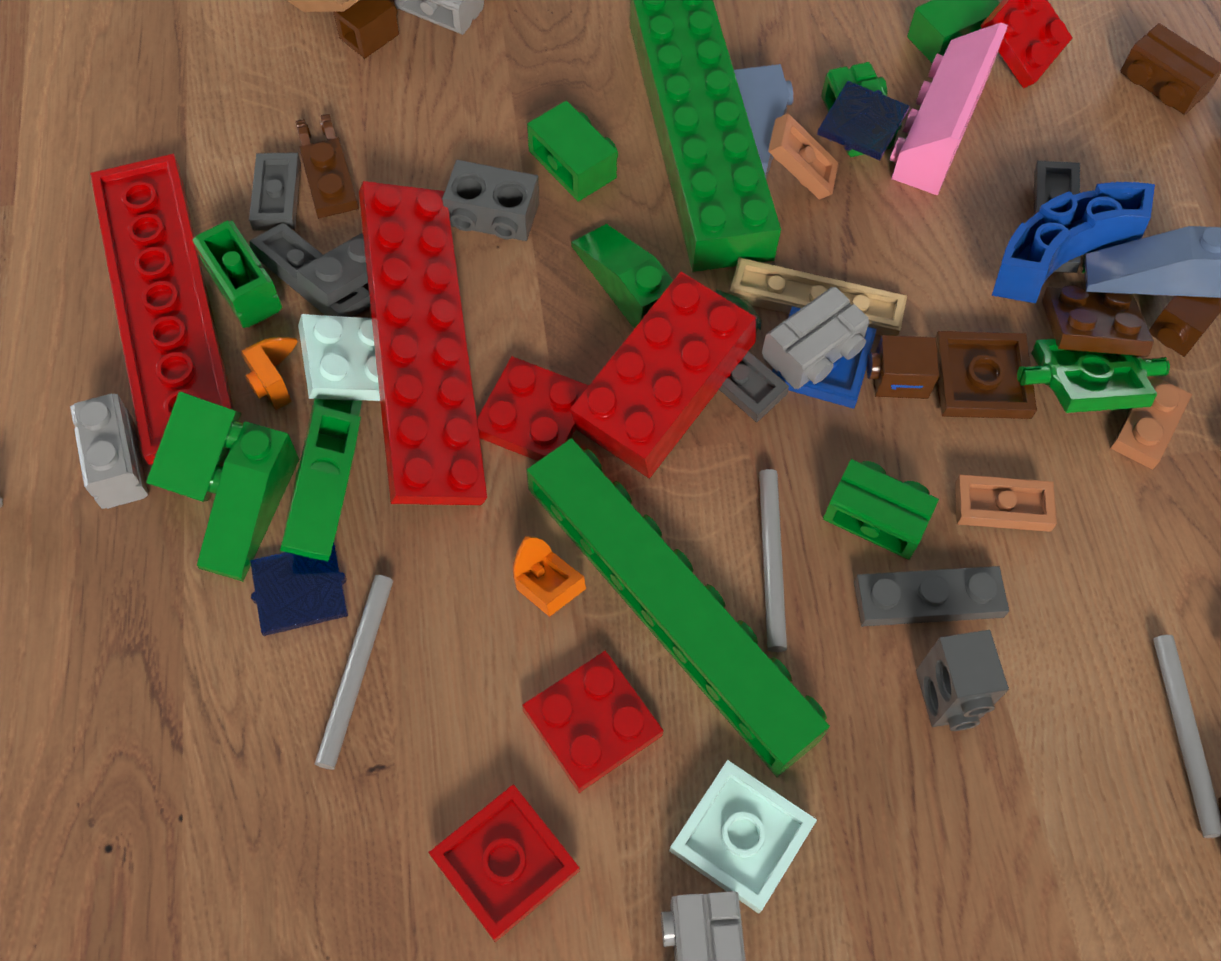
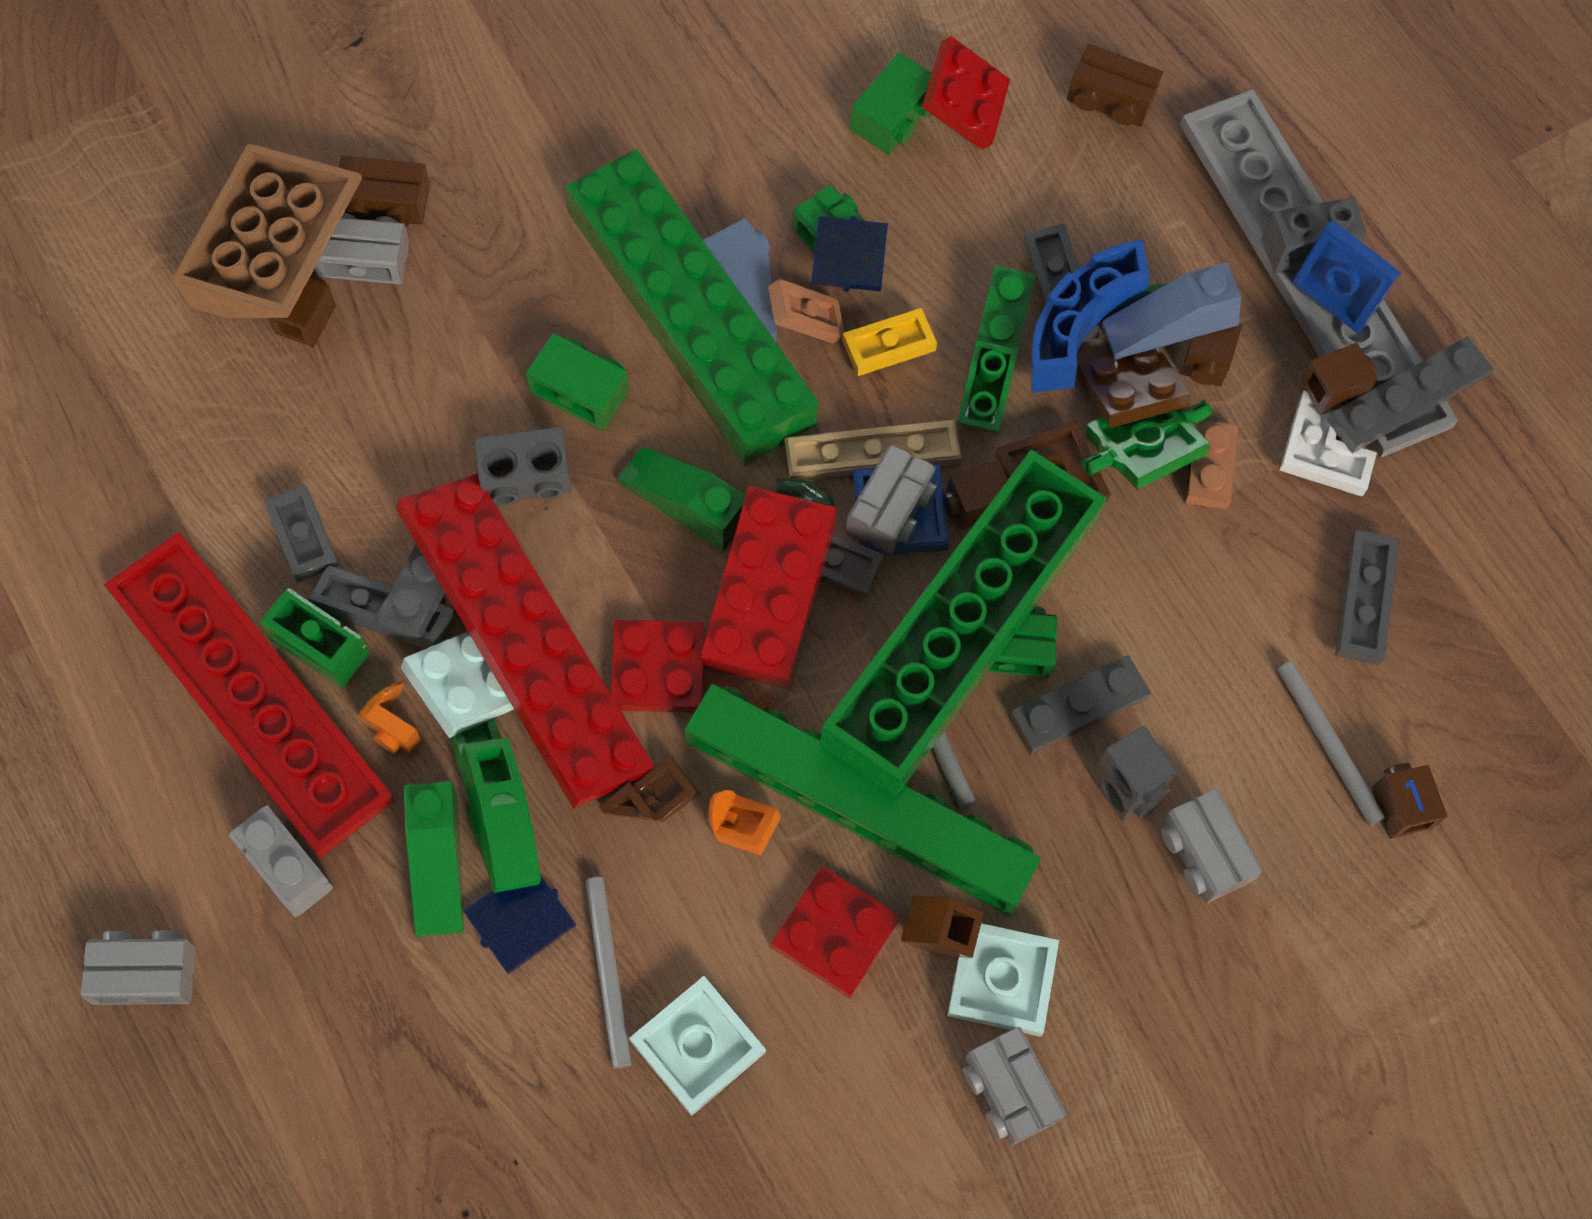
camera: 25 degrees left, 5 degrees up
green brick [146,391,243,502] -> none
reddish brown hinge [295,114,359,219] -> none
red plate [428,784,580,942] -> none
bright pink slope [890,22,1008,196] -> none
nougat plate [955,474,1057,532] -> none
none -> reddish brown slope [599,756,700,822]
none -> light aqua plate [629,976,766,1116]
none -> green brick [820,450,1107,797]
none -> yellow plate [842,308,937,377]
none -> reddish brown brick [901,895,984,958]
none -> green slope [957,265,1036,433]
none -> light grey brick [1161,789,1263,903]

